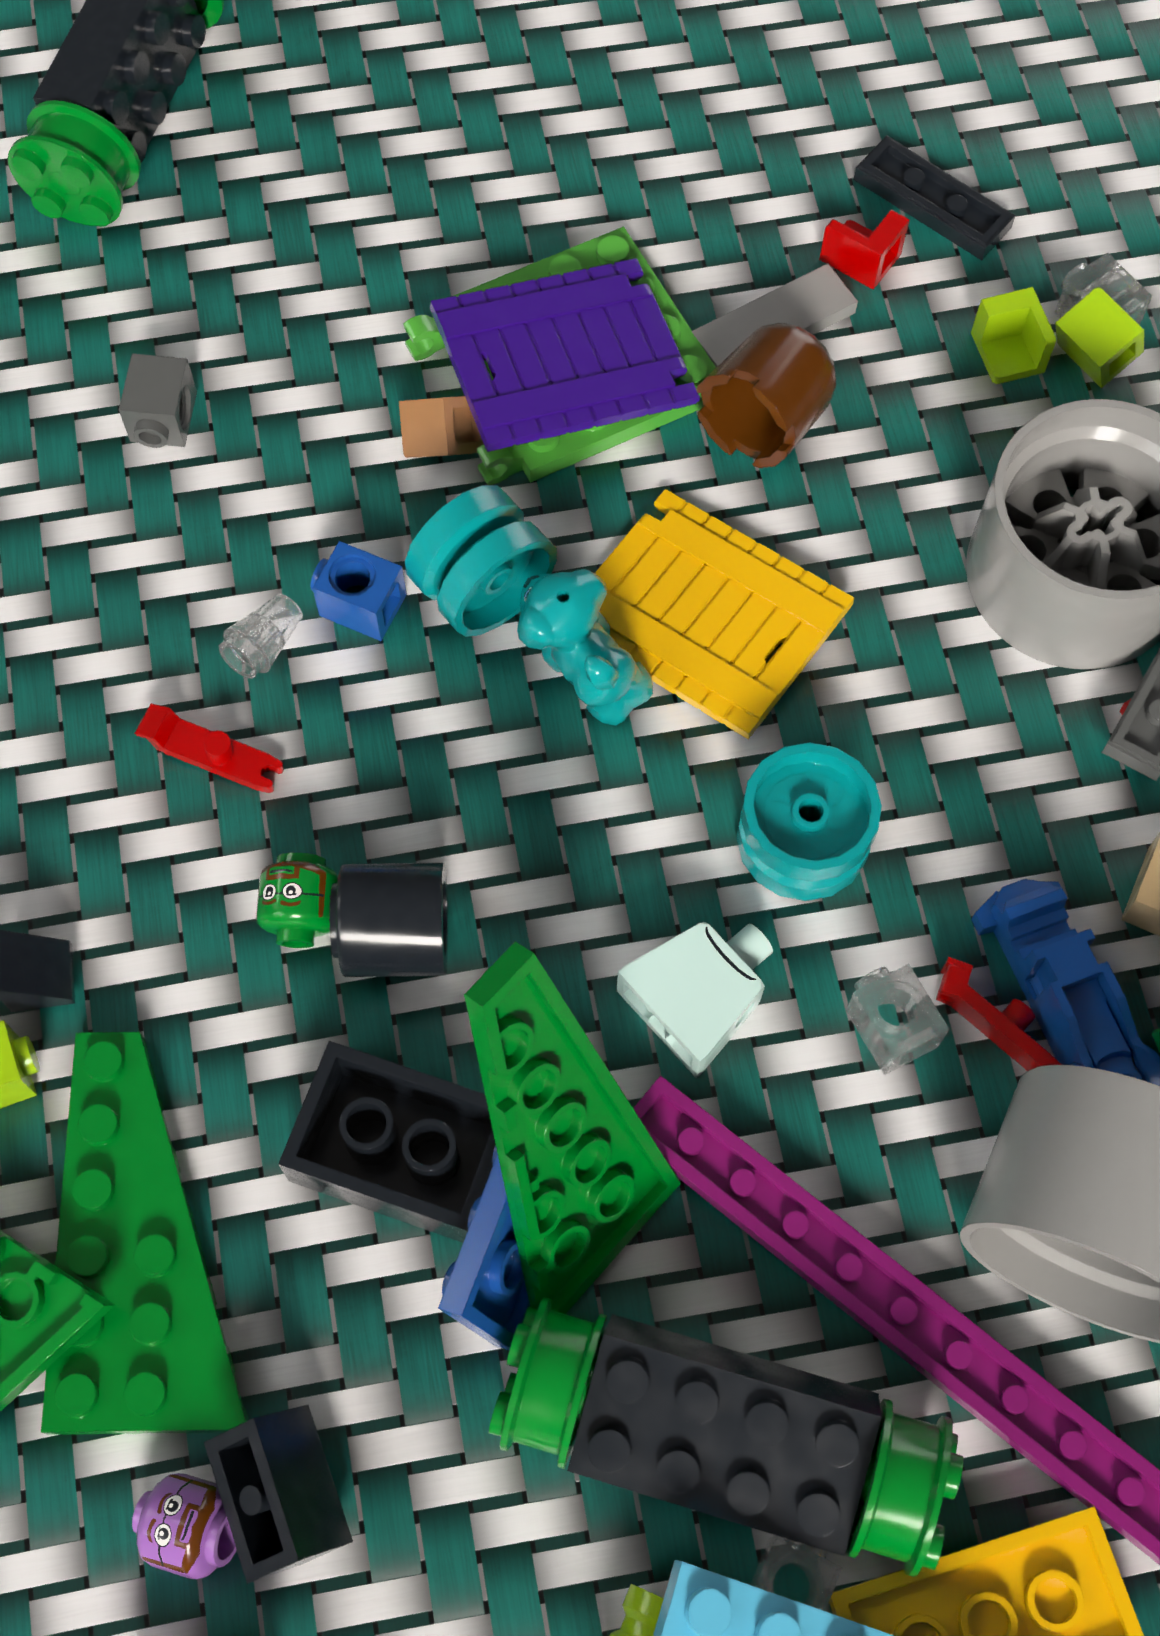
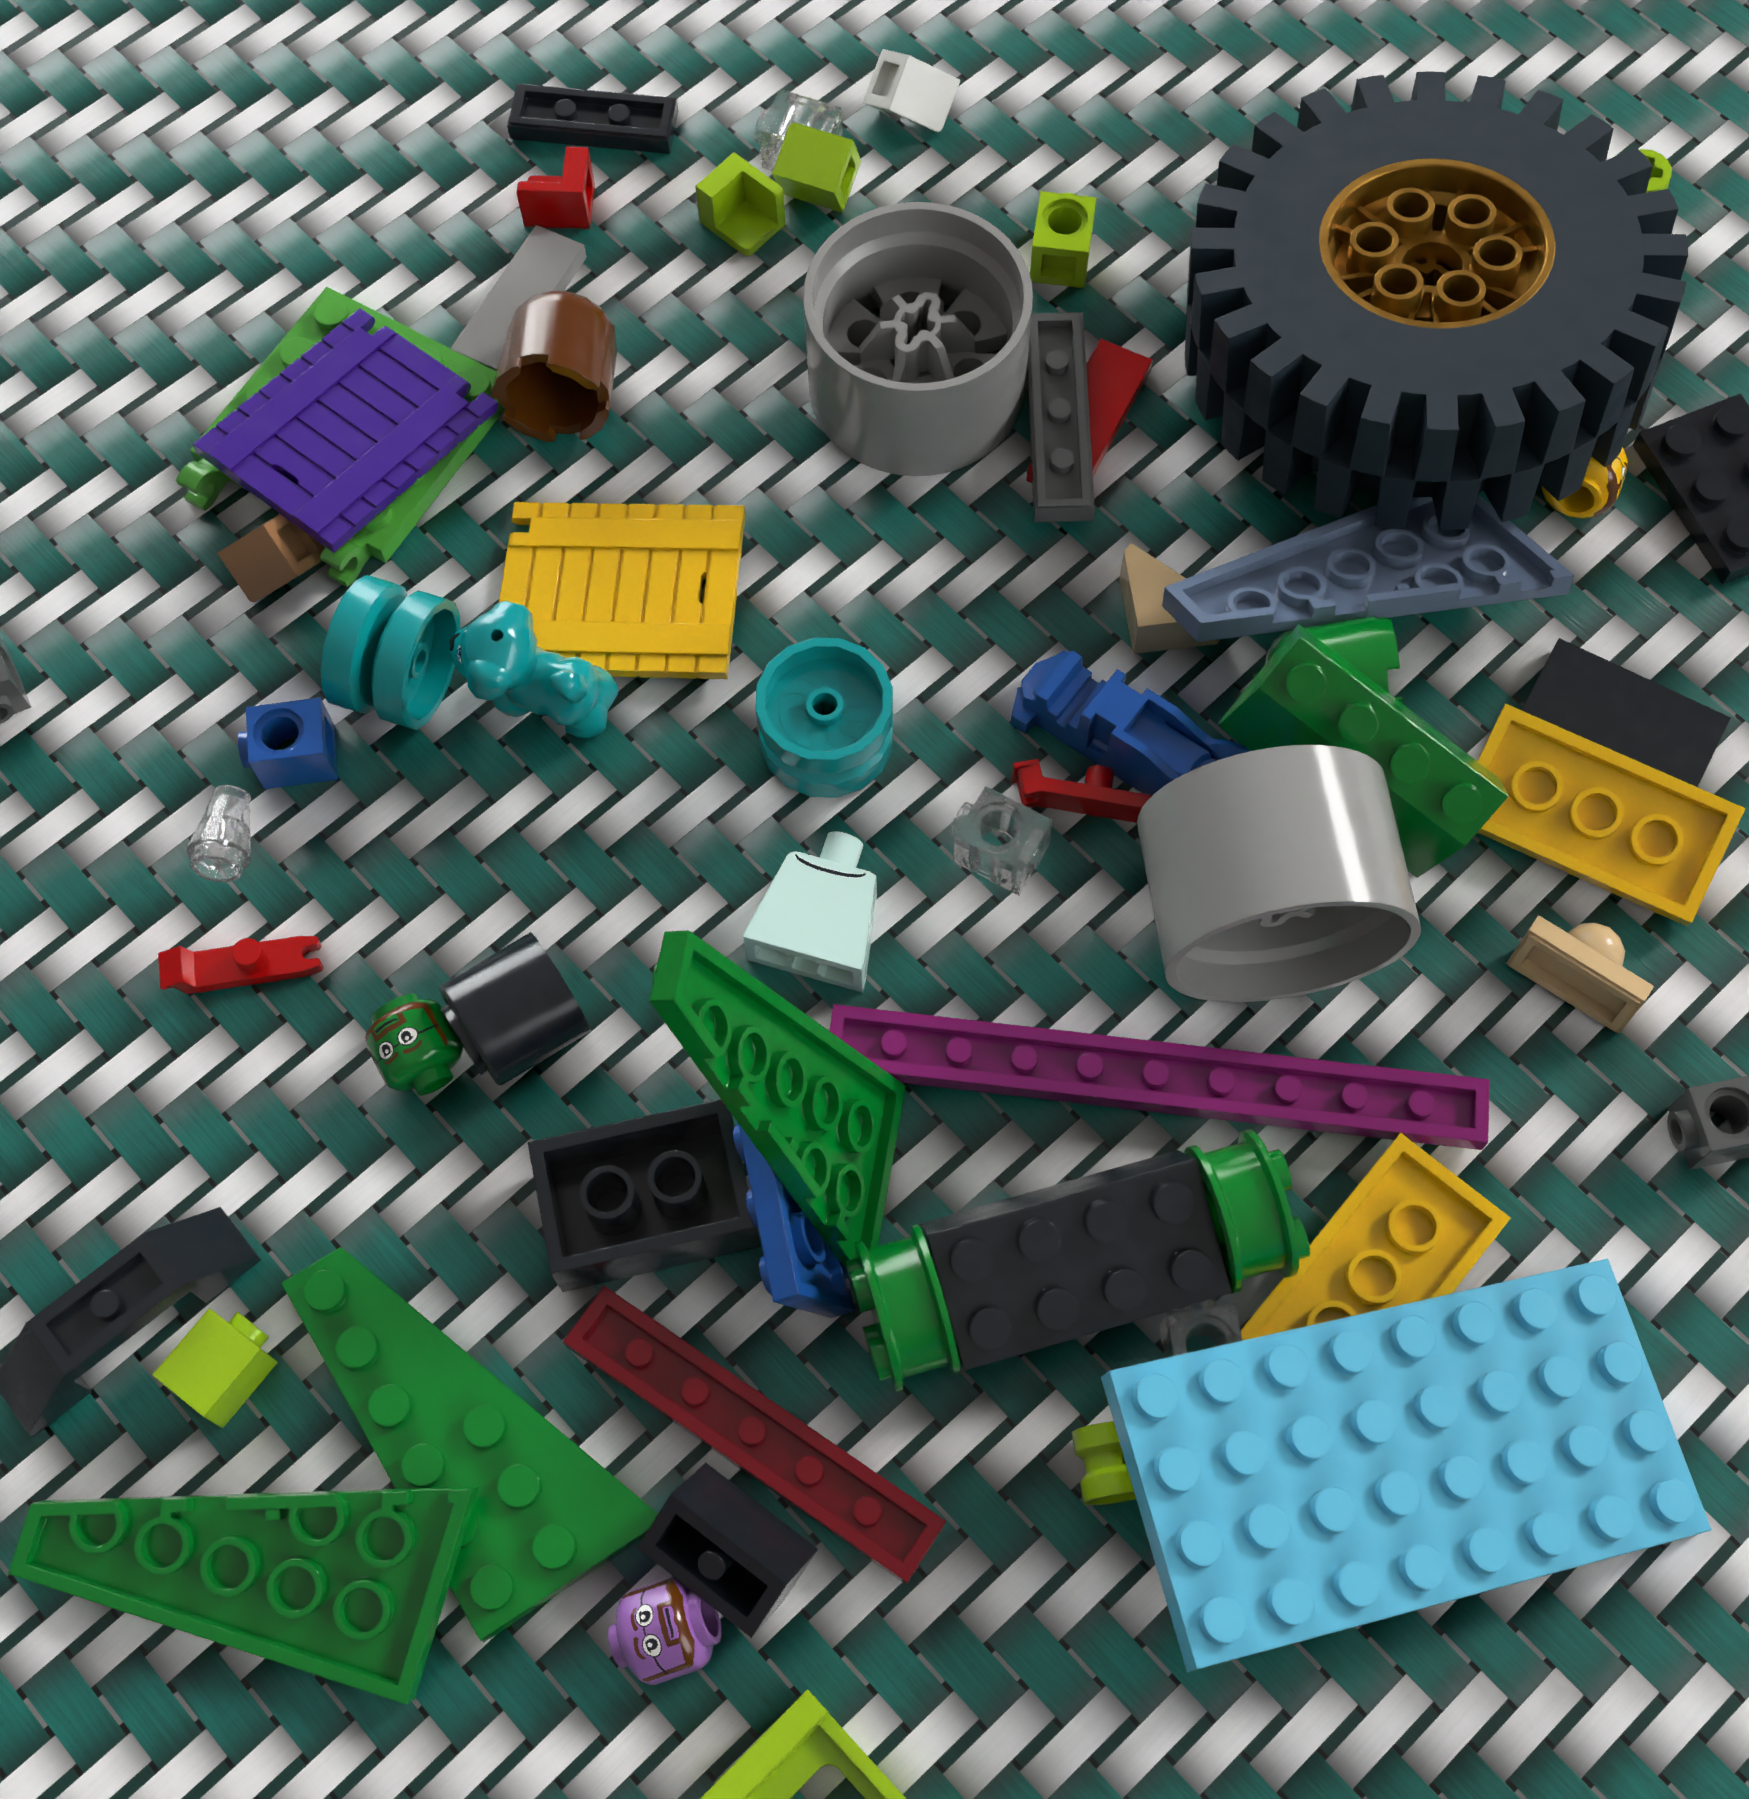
camera: 30 degrees left, 0 degrees up
none -> dark red plate [563,1286,946,1585]

